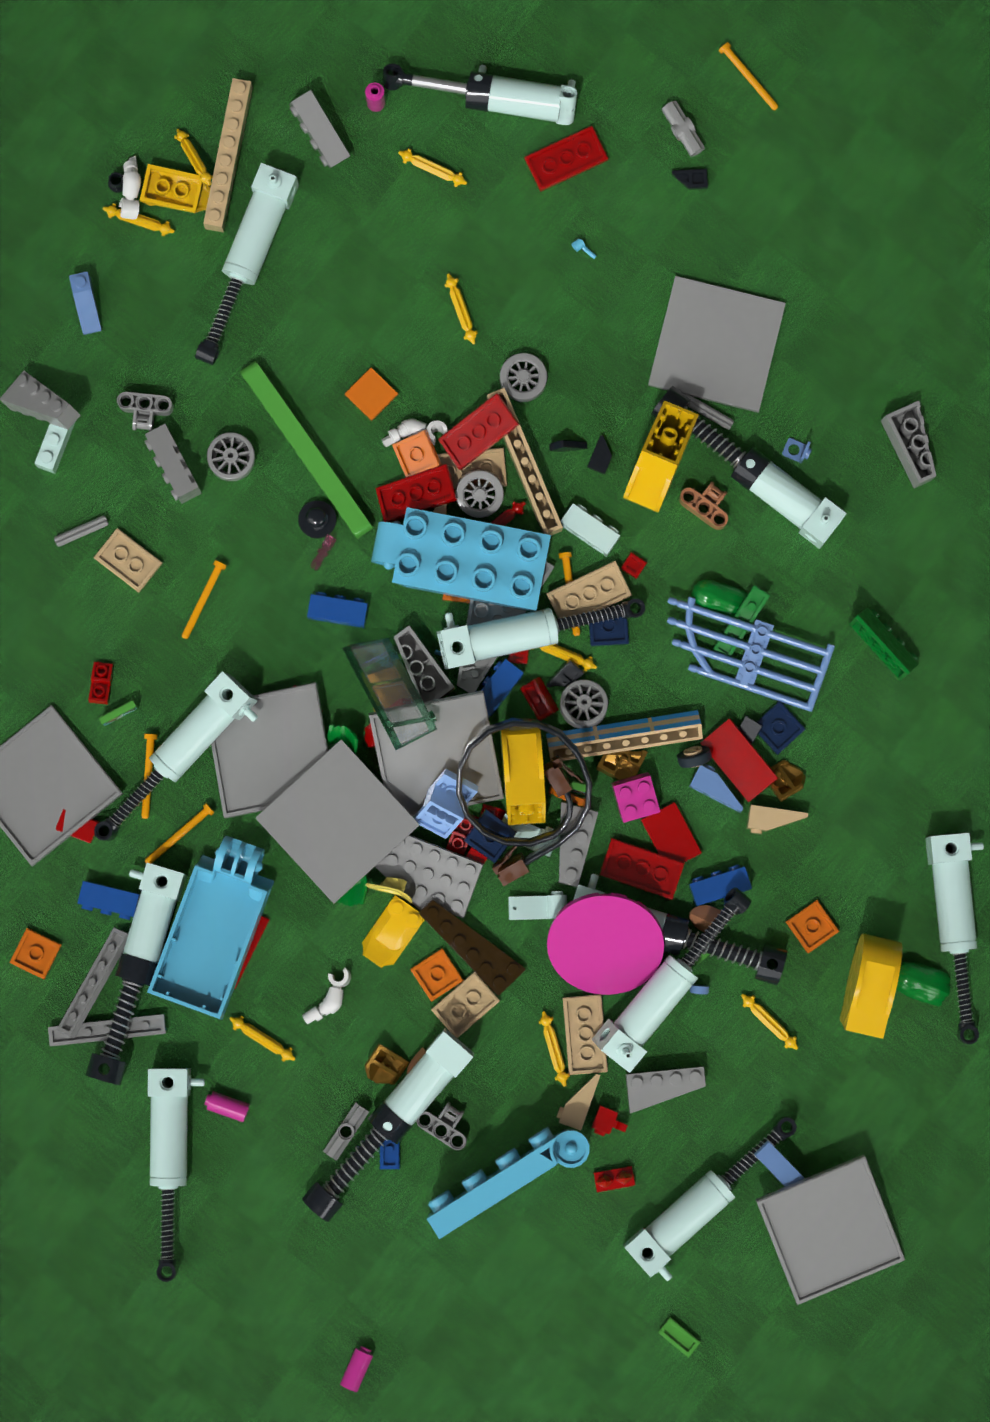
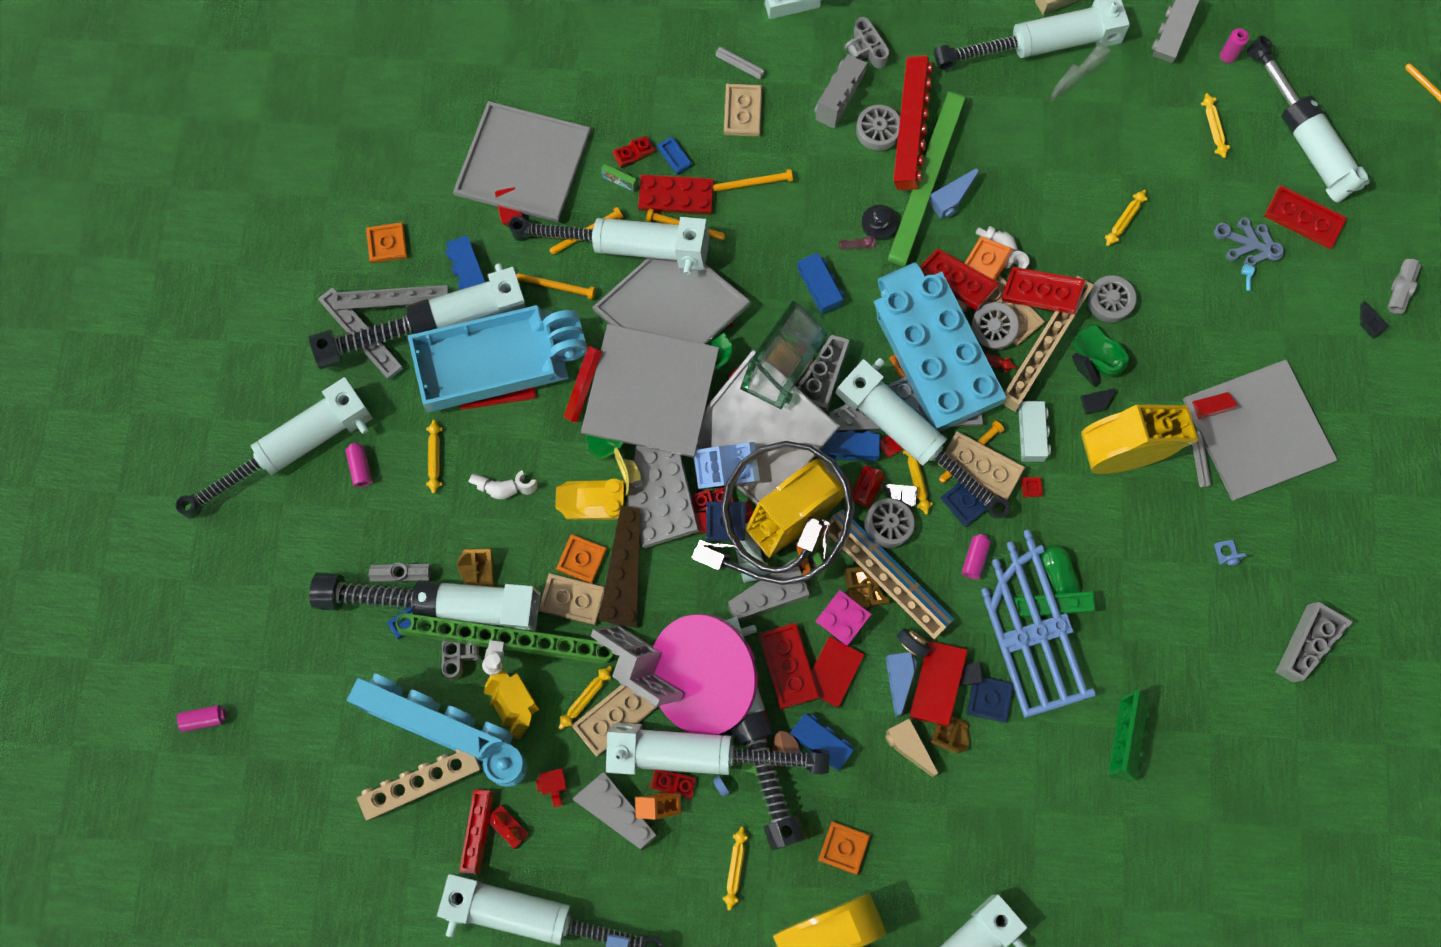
camera: 55 degrees right, 10 degrees down
orange tile [345,368,398,421] -> none
light aqua door [508,891,567,920] -> none
tan slope [556,1074,600,1130] -> none
light aqua piece [651,386,847,549] -> none
nougat piece [679,482,728,530] -> none
none -> tan brick [357,749,482,820]
none -> bright green beam [396,614,613,664]
none -> red tile [459,789,494,875]
none -> white piece [483,640,504,675]
none -> yellow slope [483,670,539,739]
none -> red tile [563,345,602,423]
none -> light grey bracket [591,625,683,707]
none -> orange brick [635,792,681,819]
none -> red plate [638,175,713,215]
none -> light orange bar [646,209,725,240]
none -> red slope [650,770,696,799]
none -> blue tile [657,136,692,175]
none -> red brick [893,55,933,190]
none -> medium blue slope [929,168,978,219]
none -> dark pink brick [961,534,991,580]
none -> clear slope [1050,43,1111,101]
none -> green hair [1072,324,1129,377]
none -> red slope [1192,392,1237,419]
none -> sand blue plant [1214,217,1284,266]

